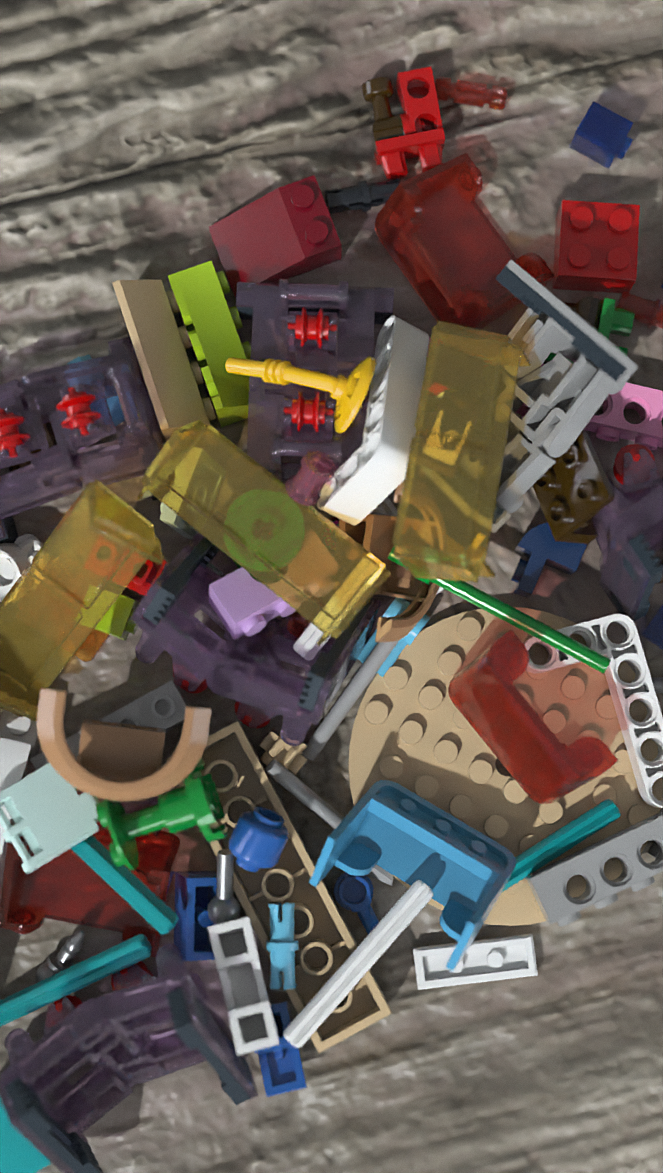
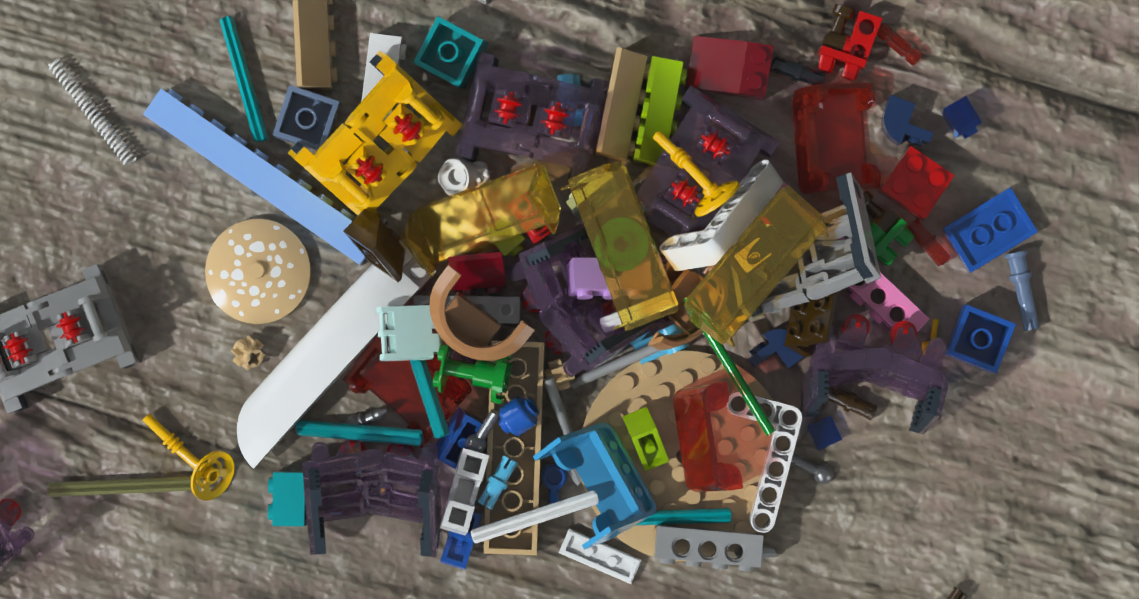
camera: 25 degrees right, 5 degrees up
clear pink bush [285,450,337,506] -> none
none -> dark red slope [448,252,506,296]
none -> lime slope [623,406,669,471]
none -> dark blue brick [881,95,933,147]

